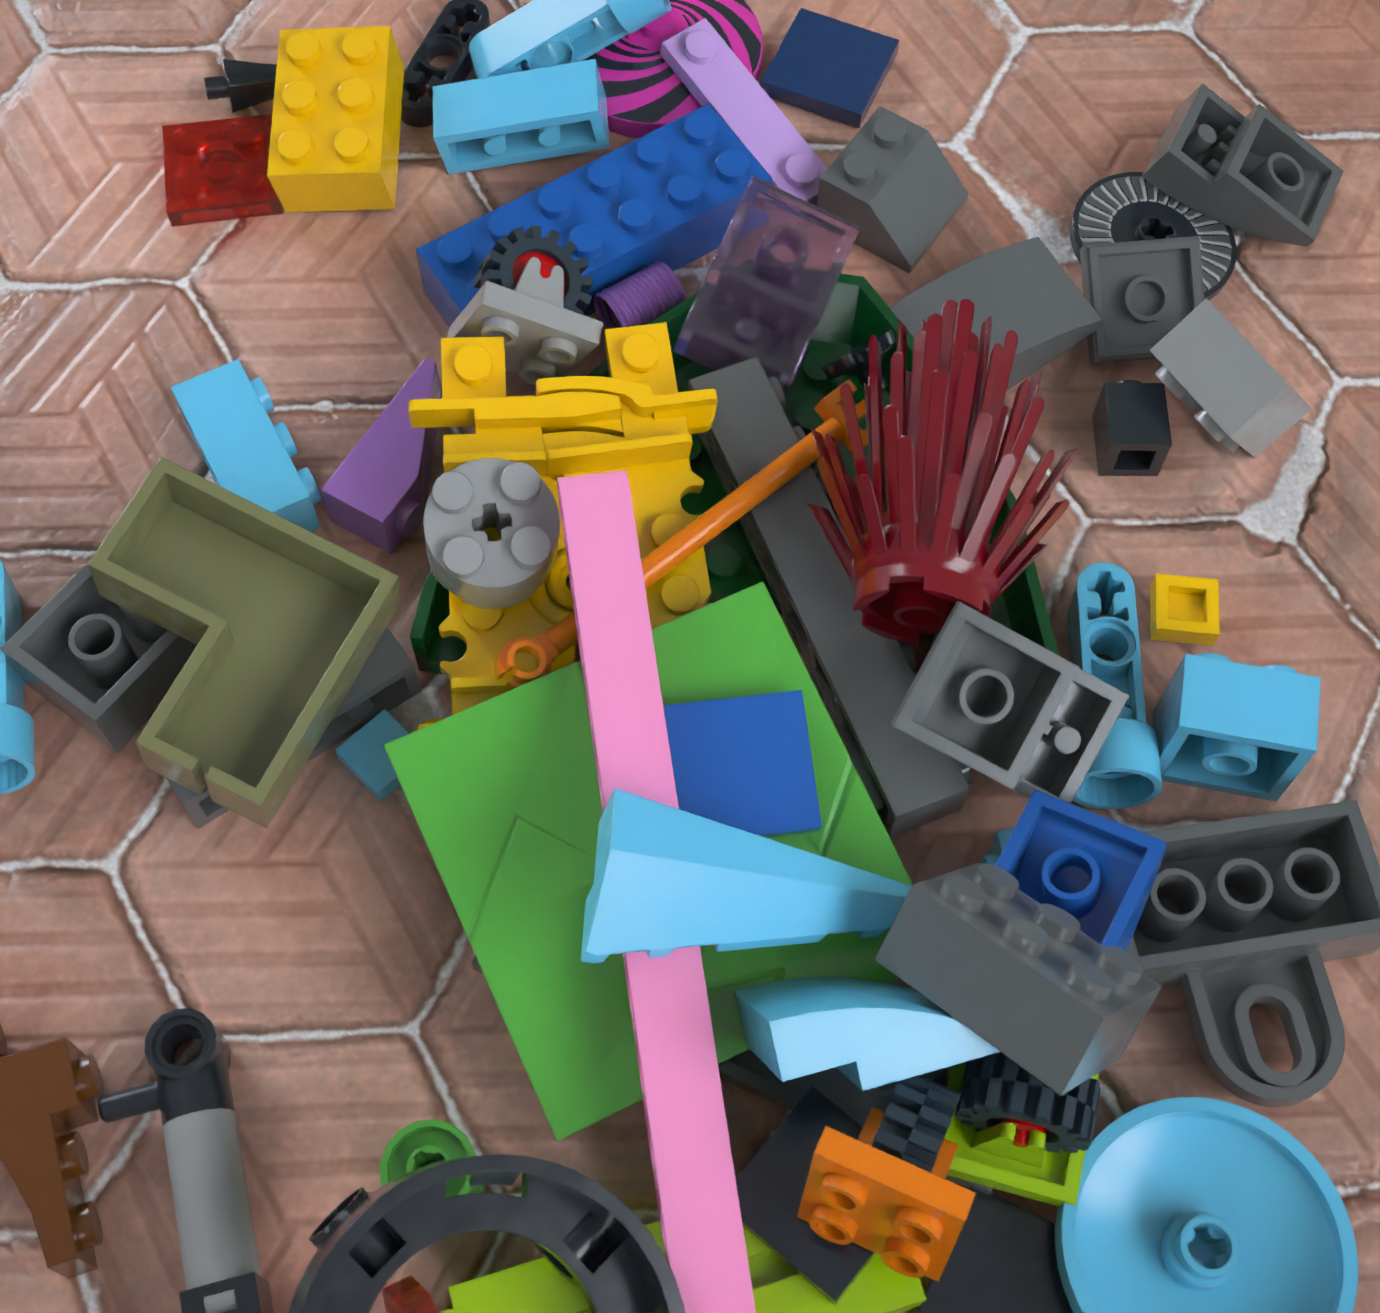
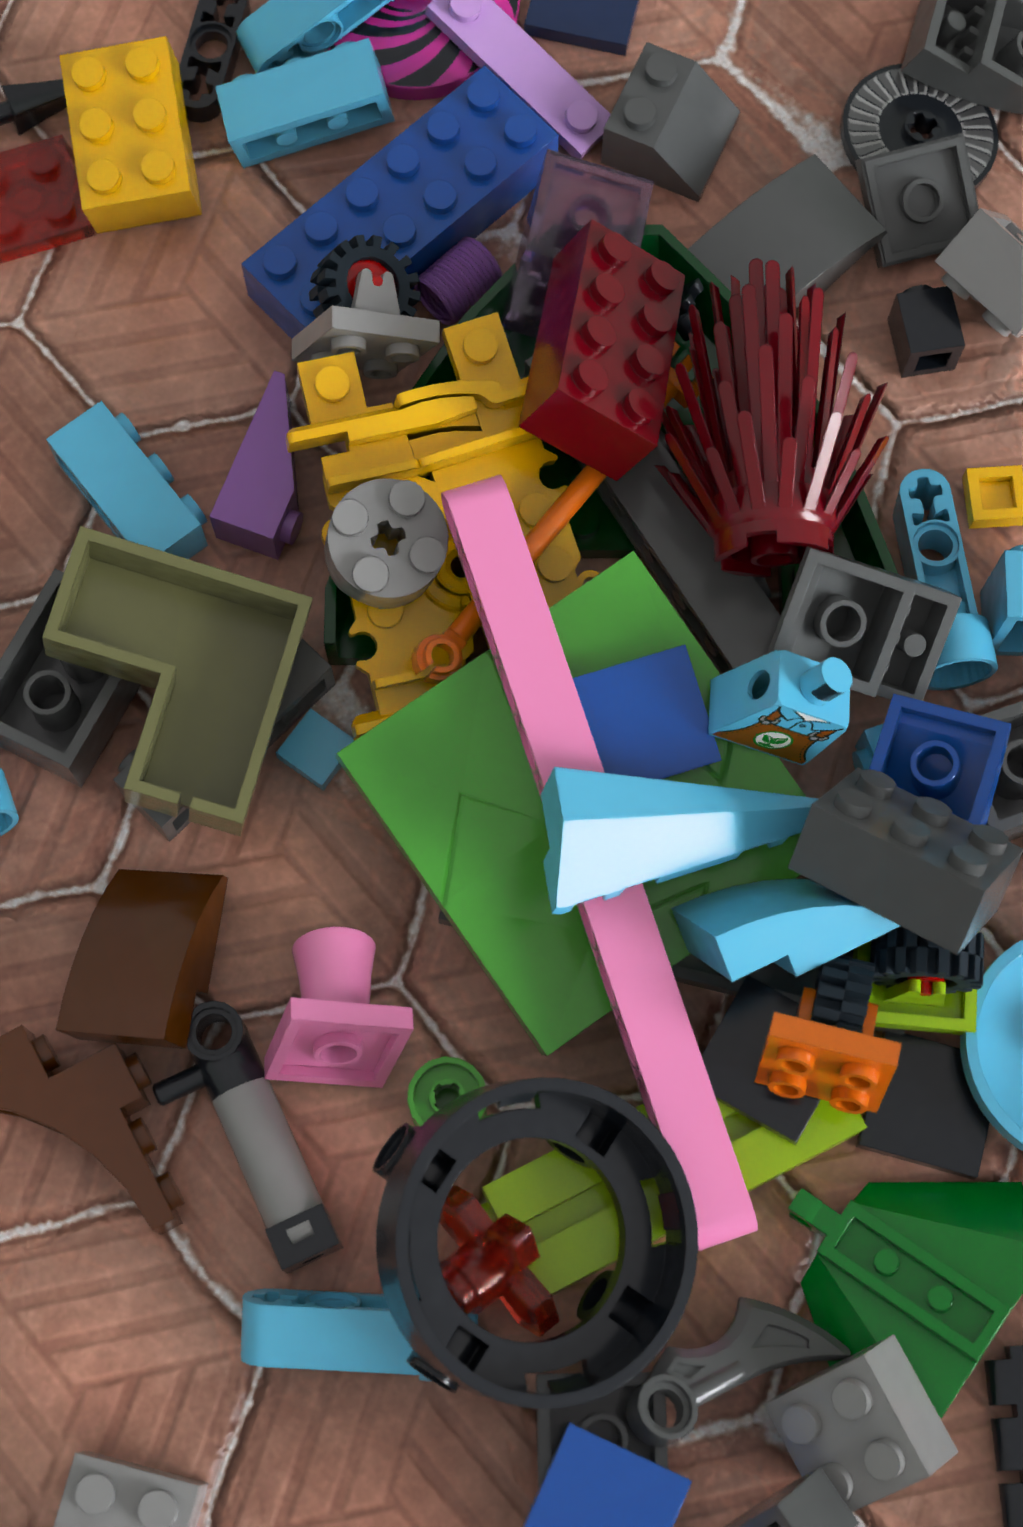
camera: 10 degrees left, 10 degrees up
none -> reddish brown slope [56,869,228,1049]
none -> bright pink plant [264,927,414,1088]
none -> dark red brick [518,219,685,481]
none -> medium azure torso [708,650,852,766]

